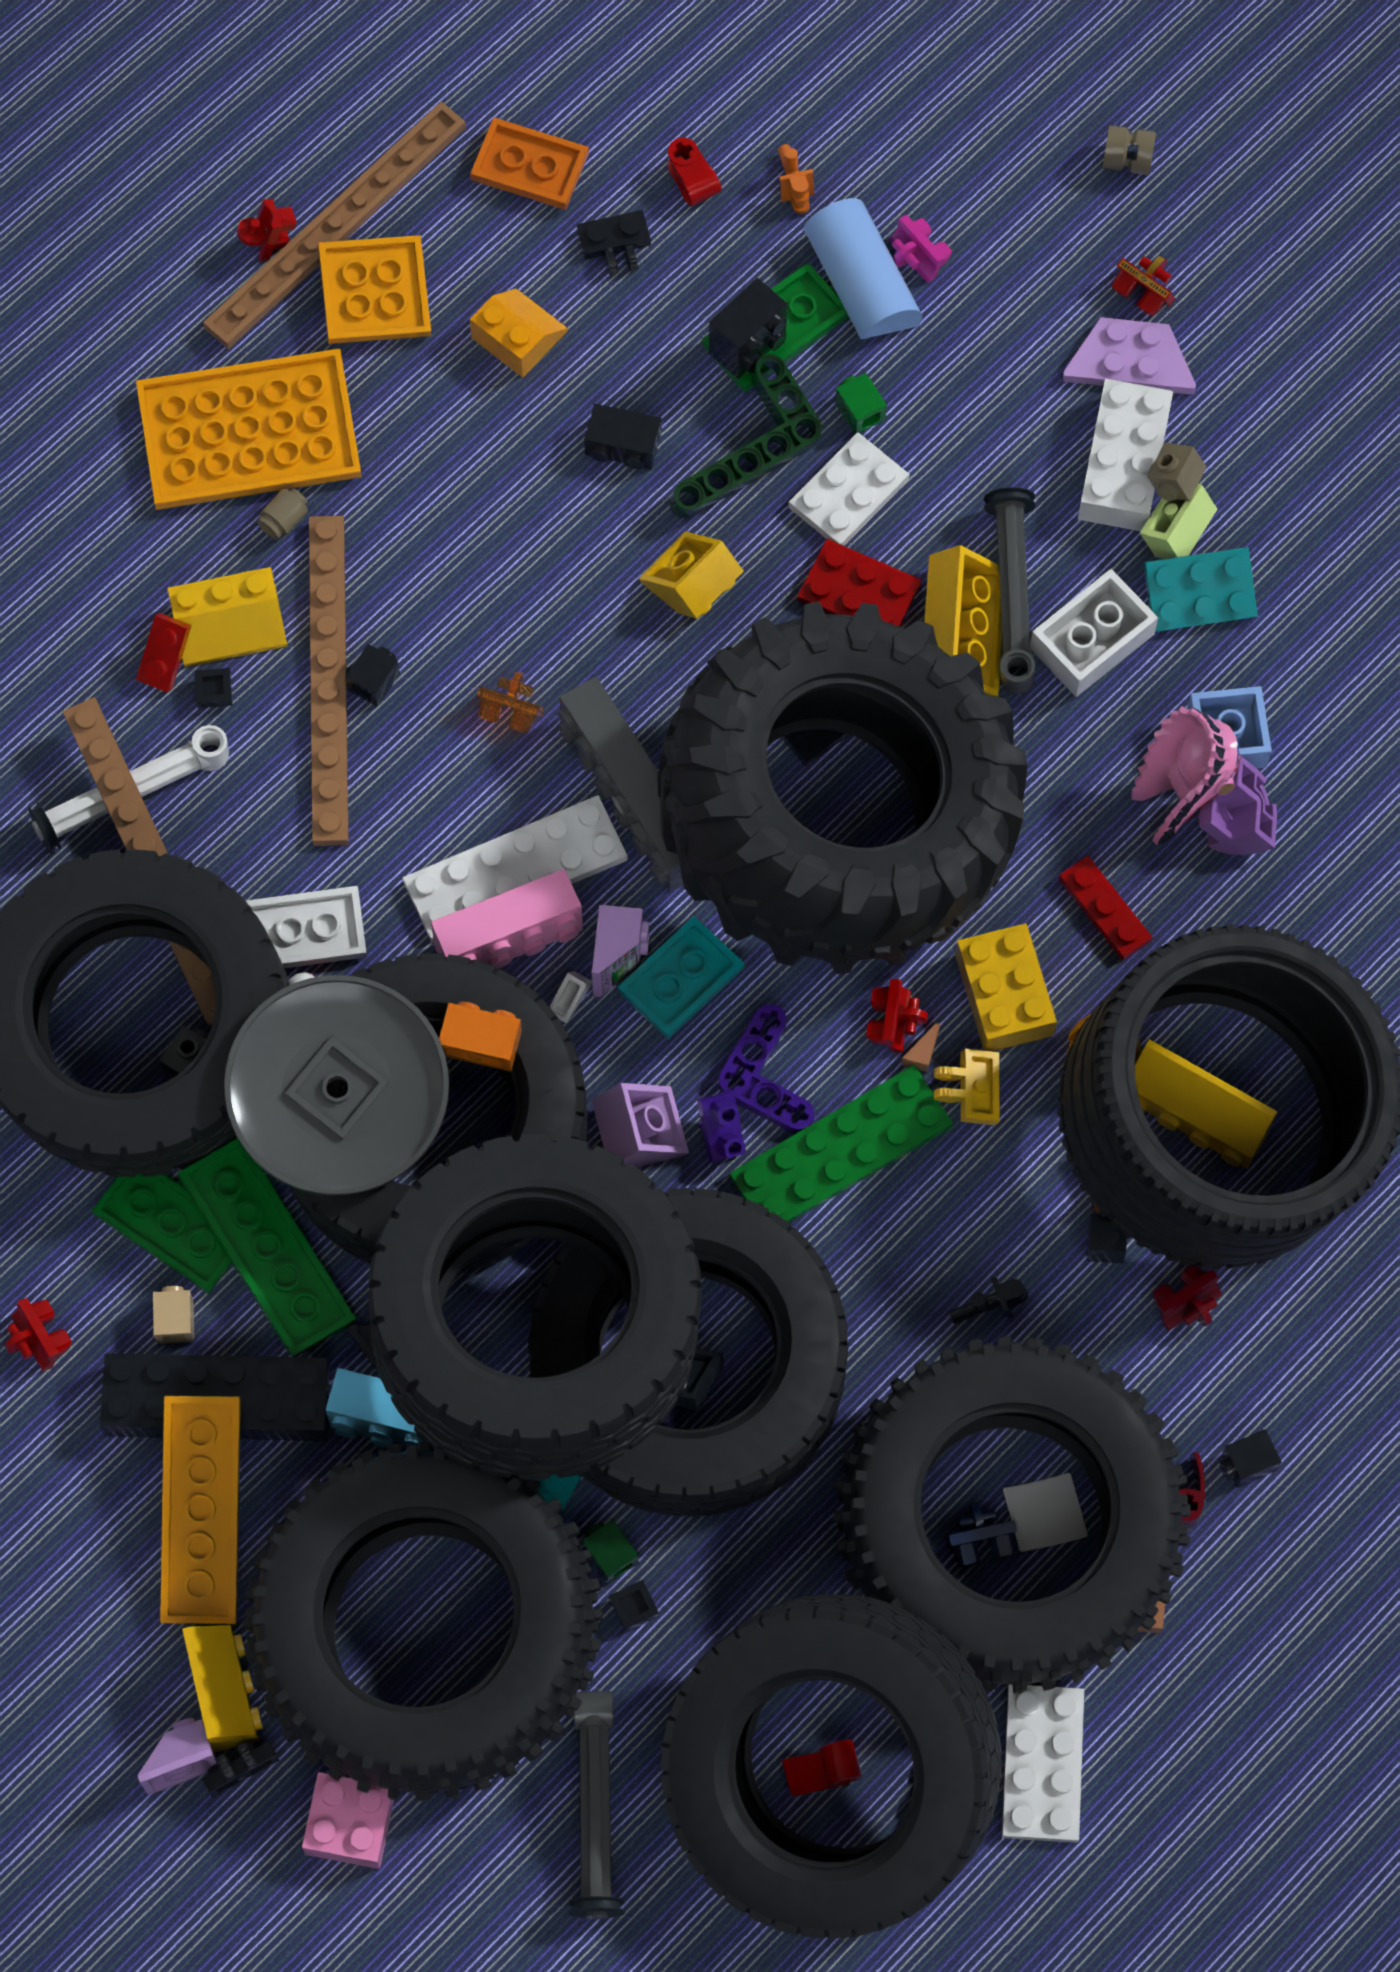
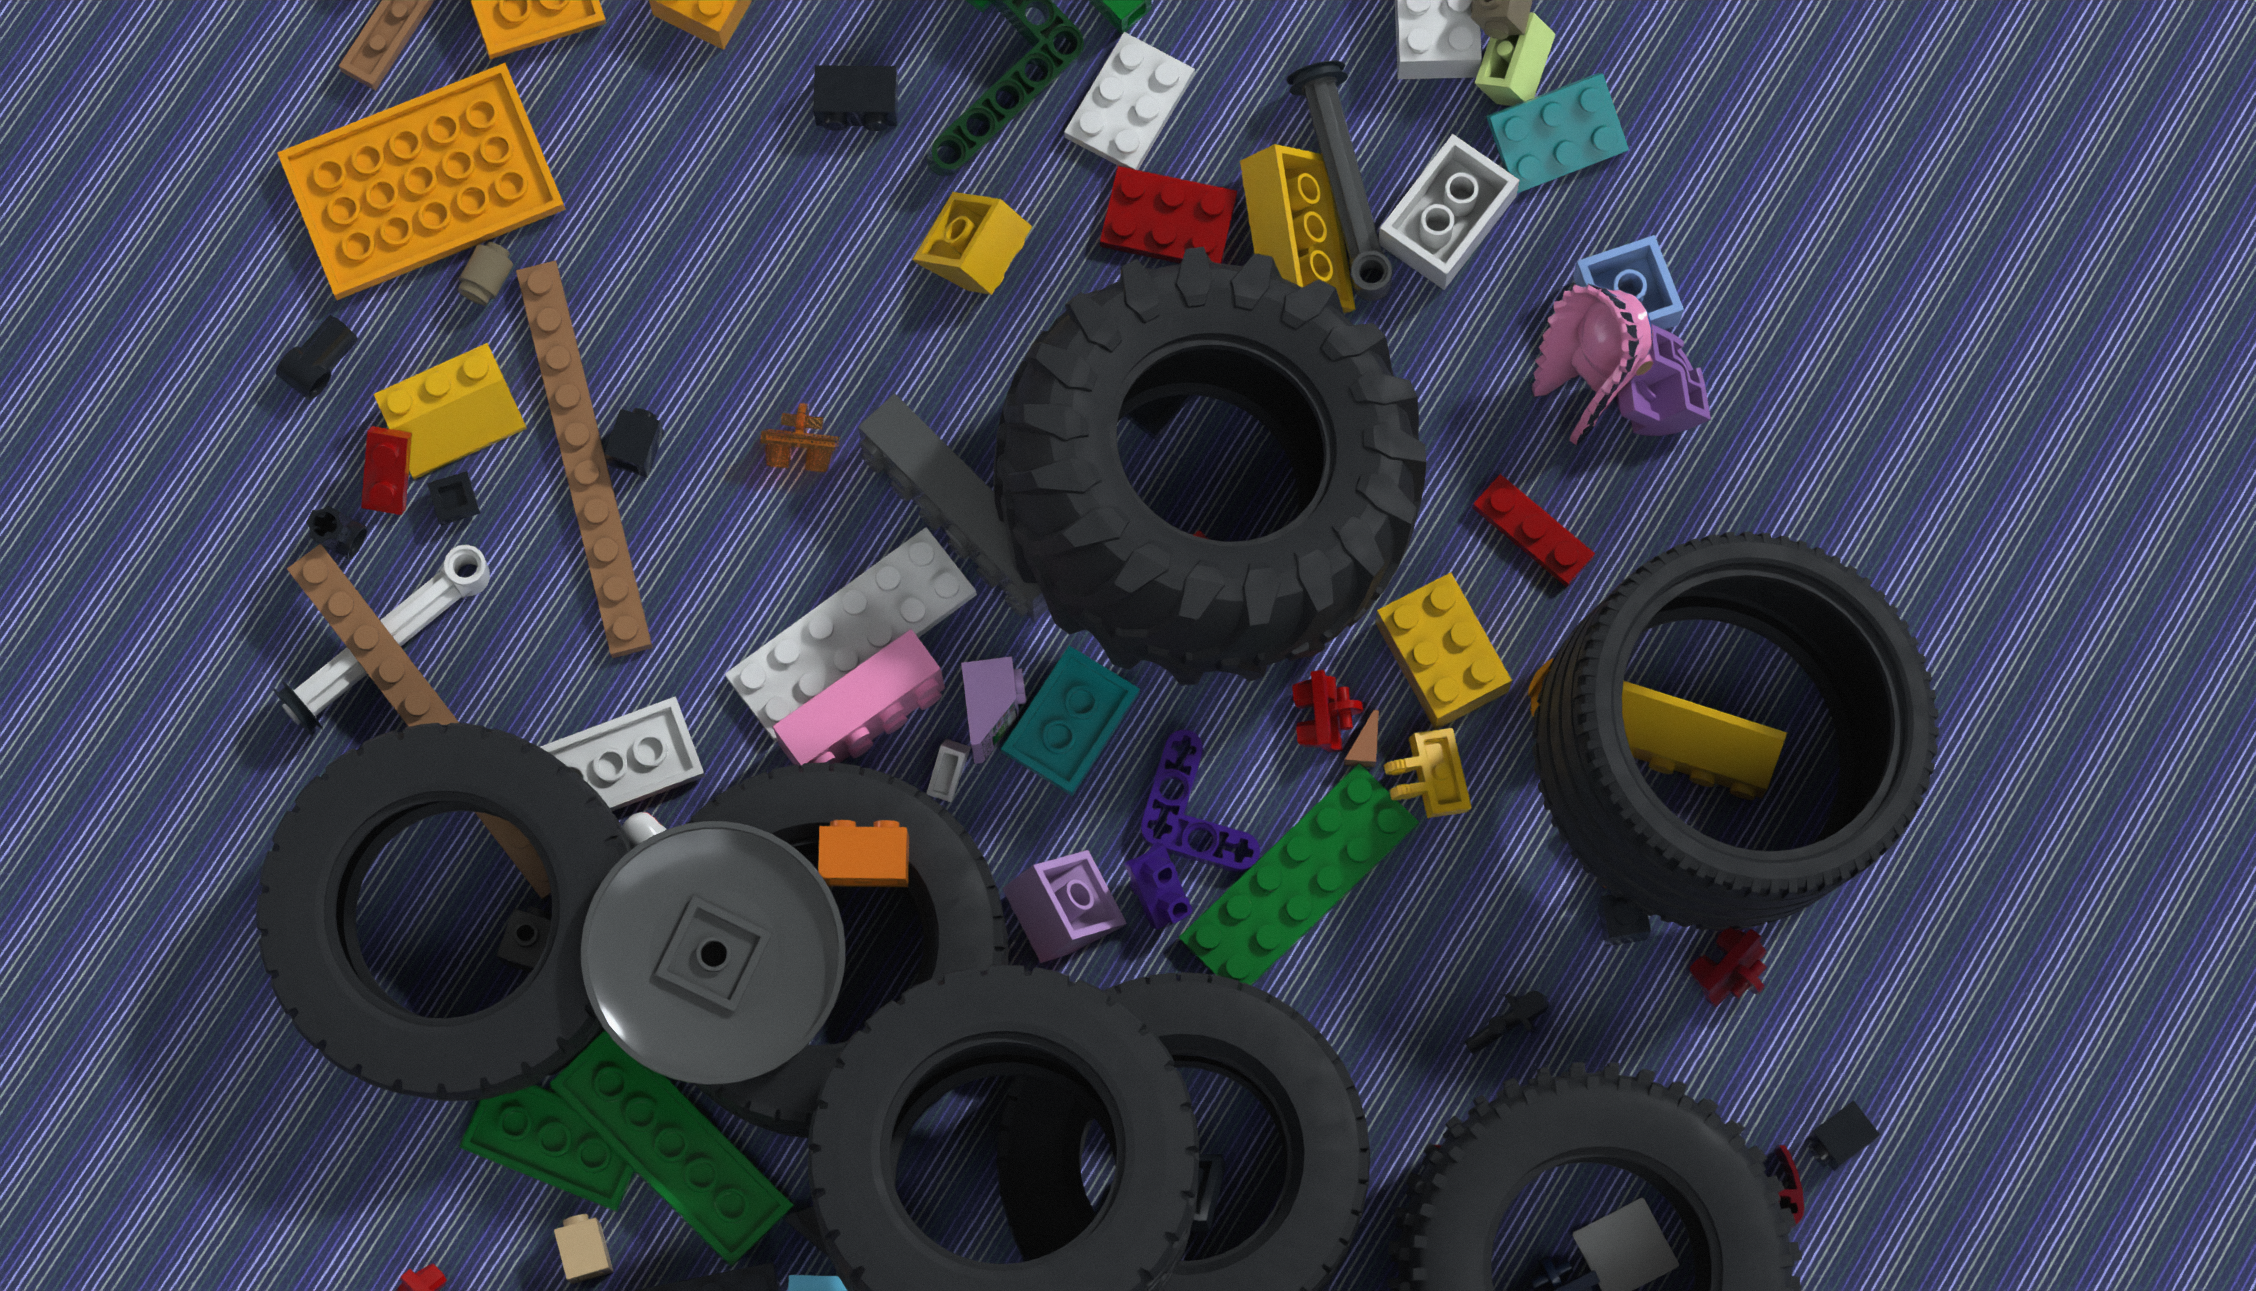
camera: 10 degrees left, 5 degrees up
none -> black piece [276,315,359,400]
none -> black piece [306,506,368,559]

